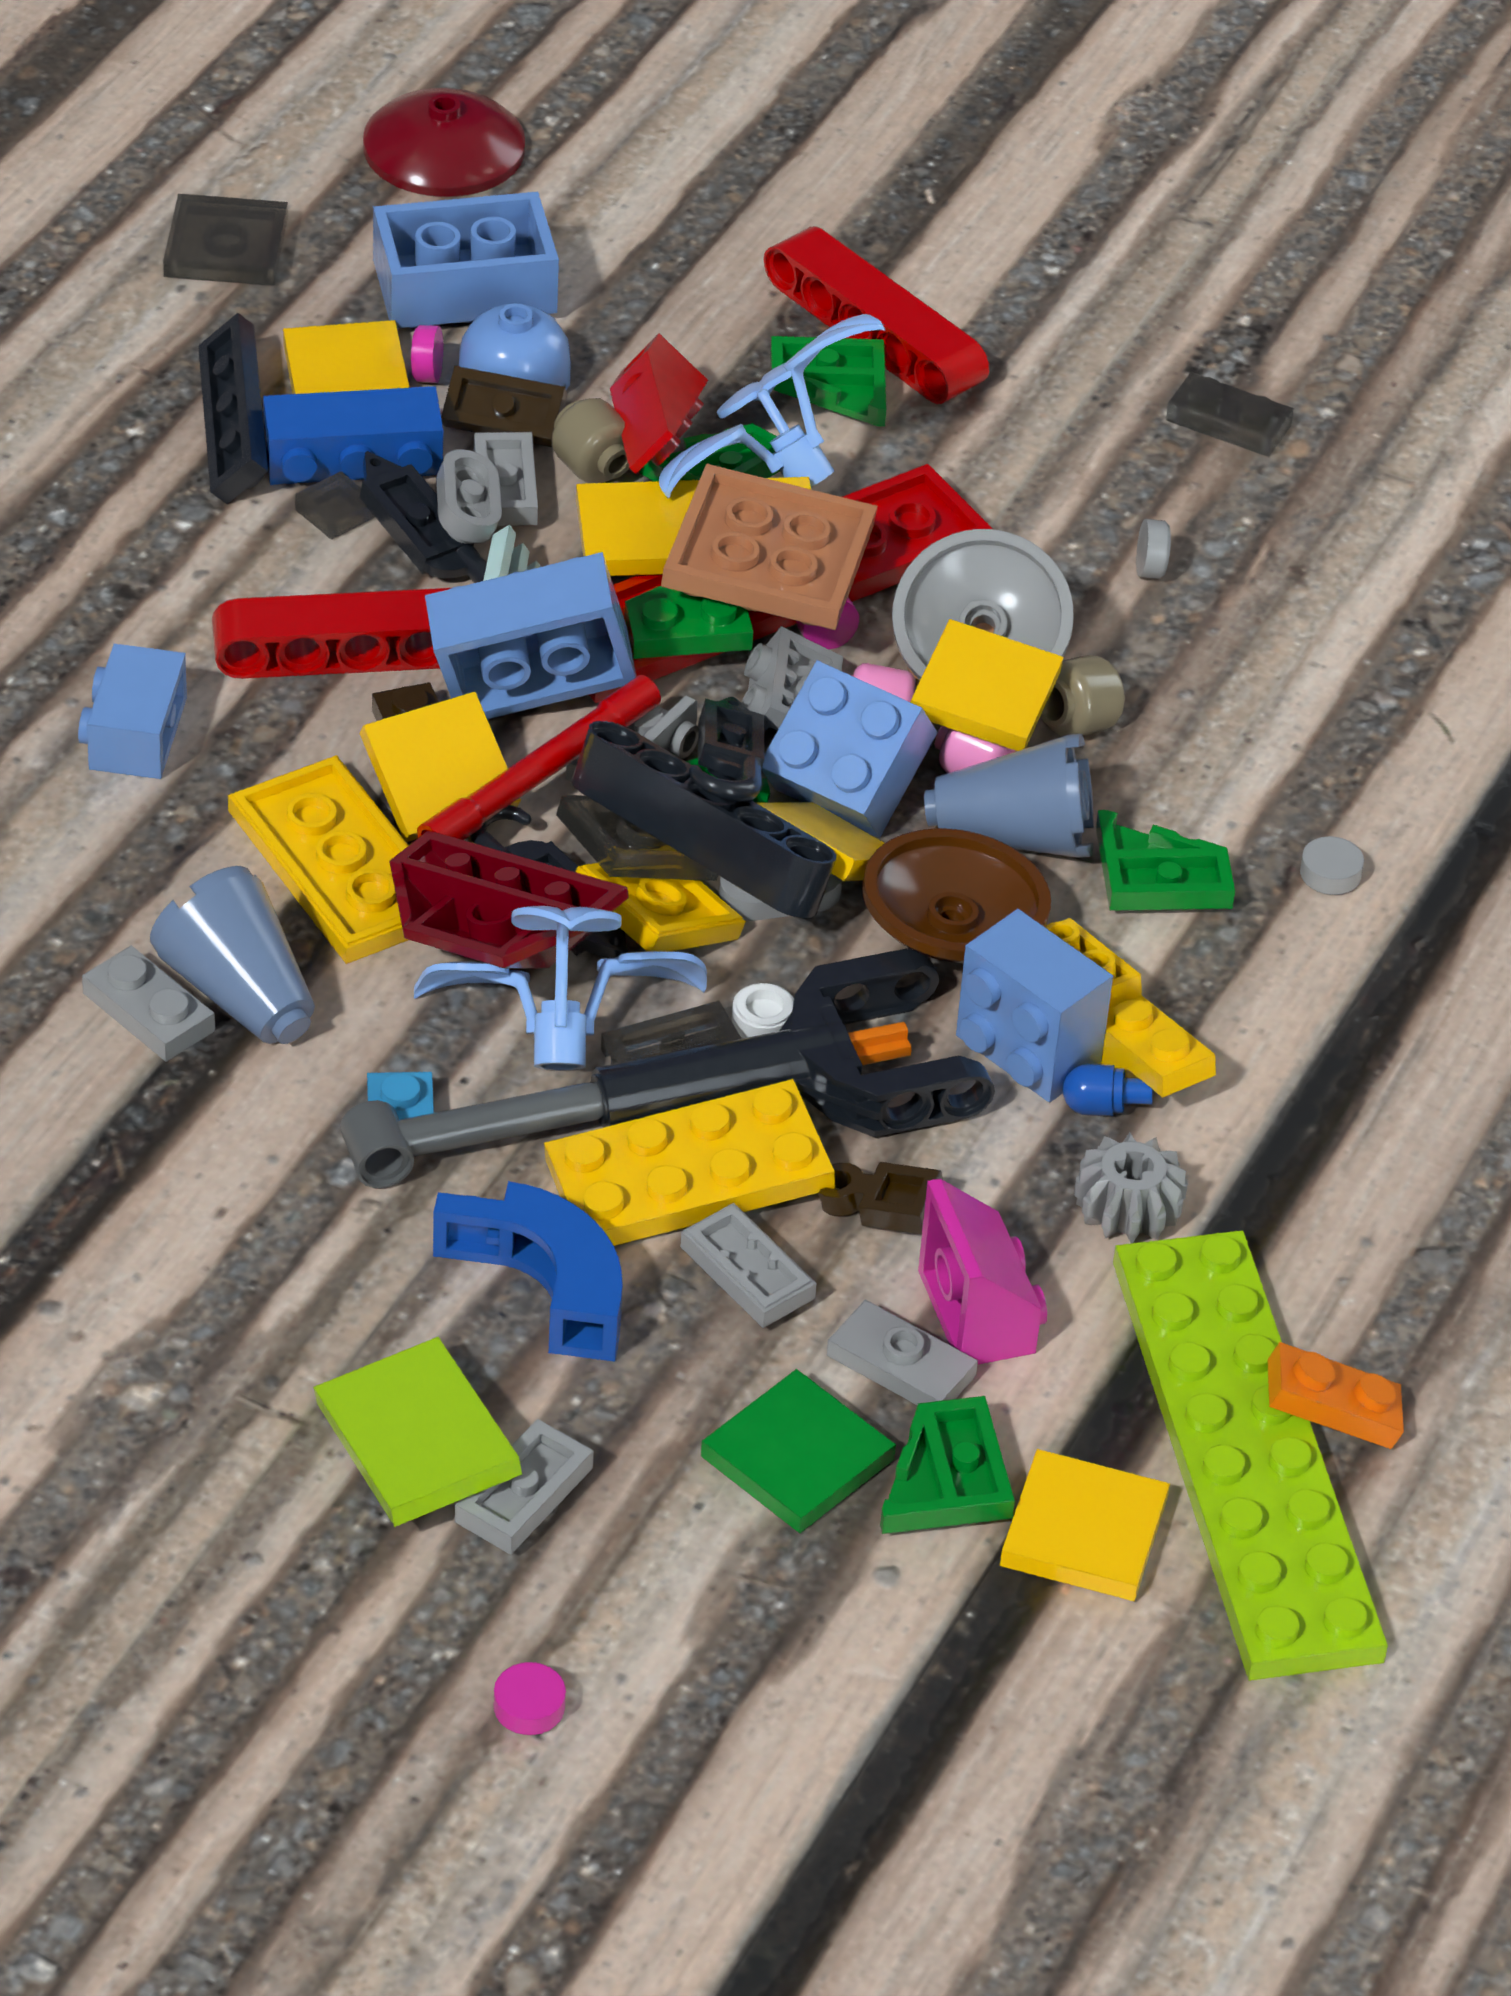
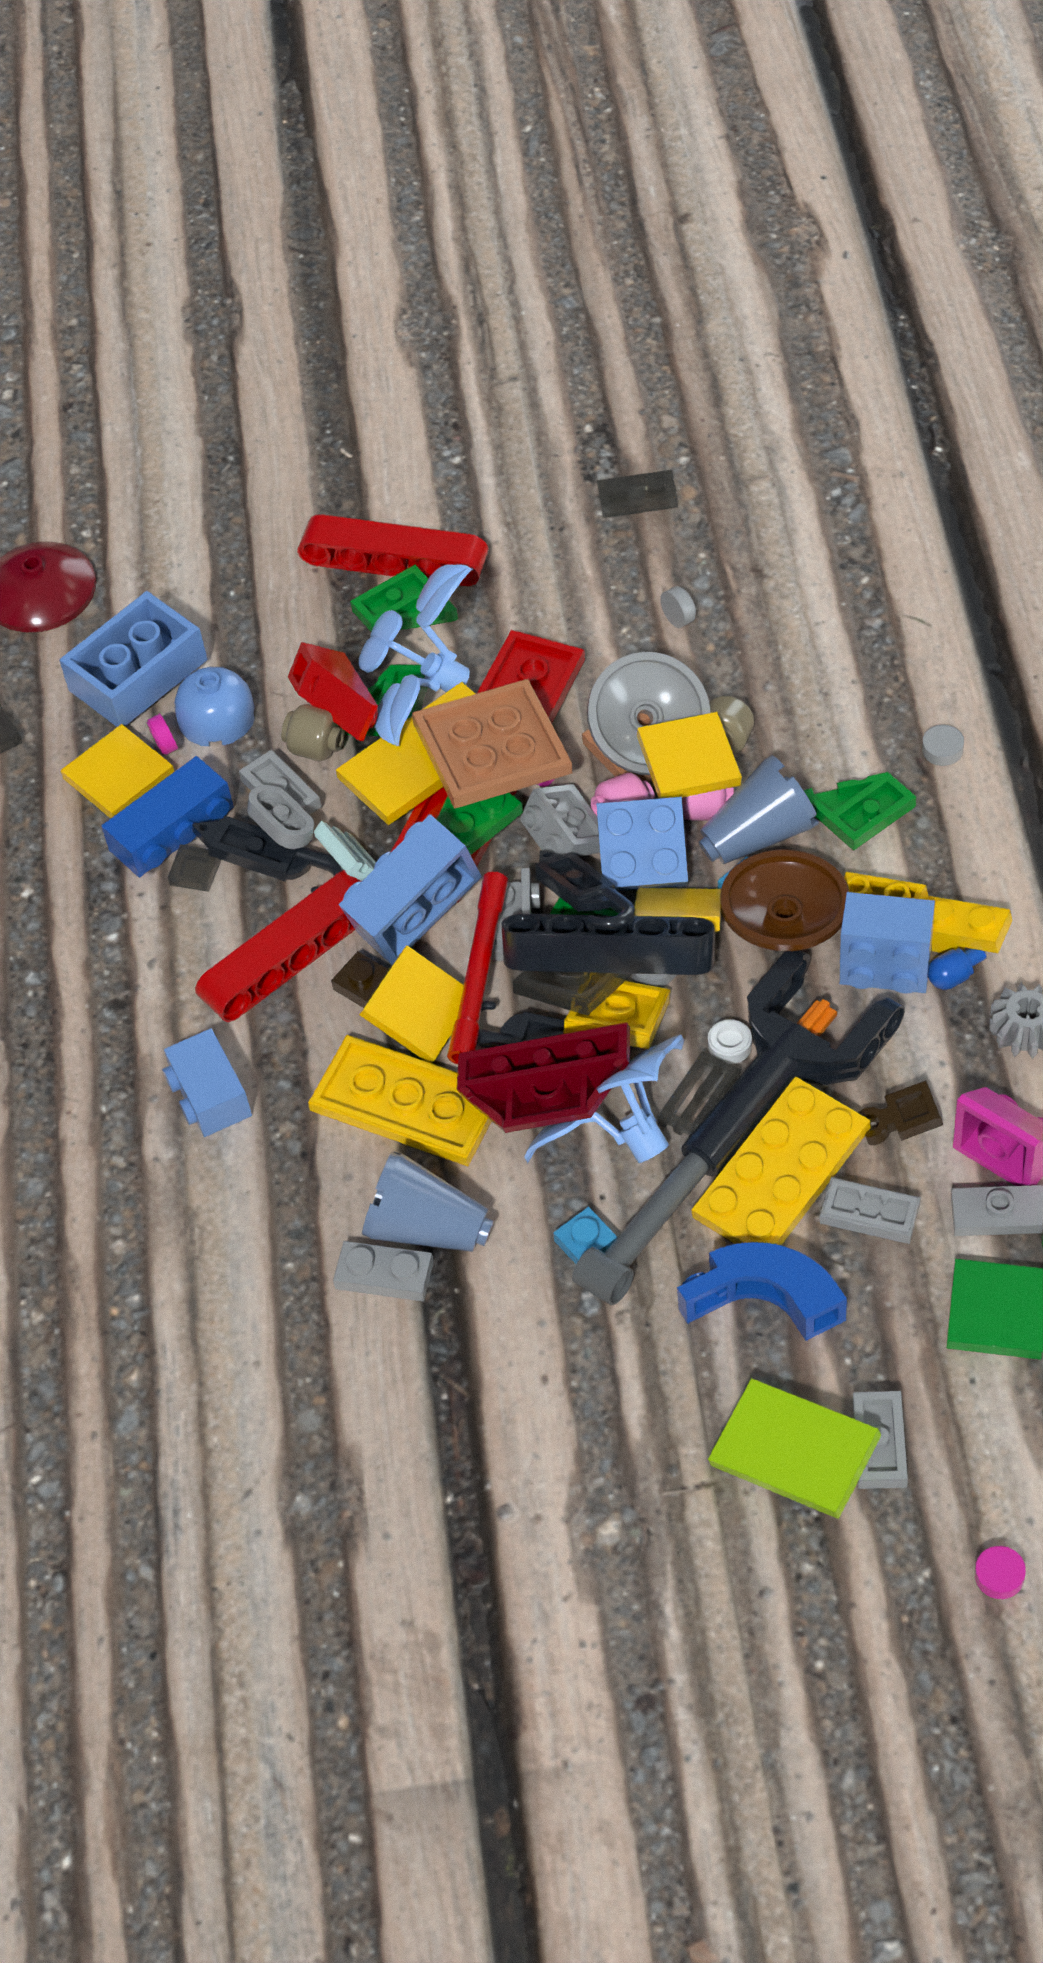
camera: 25 degrees left, 10 degrees up
black plate [198,313,268,504] -> none
dark brown plate [441,366,567,448] -> none

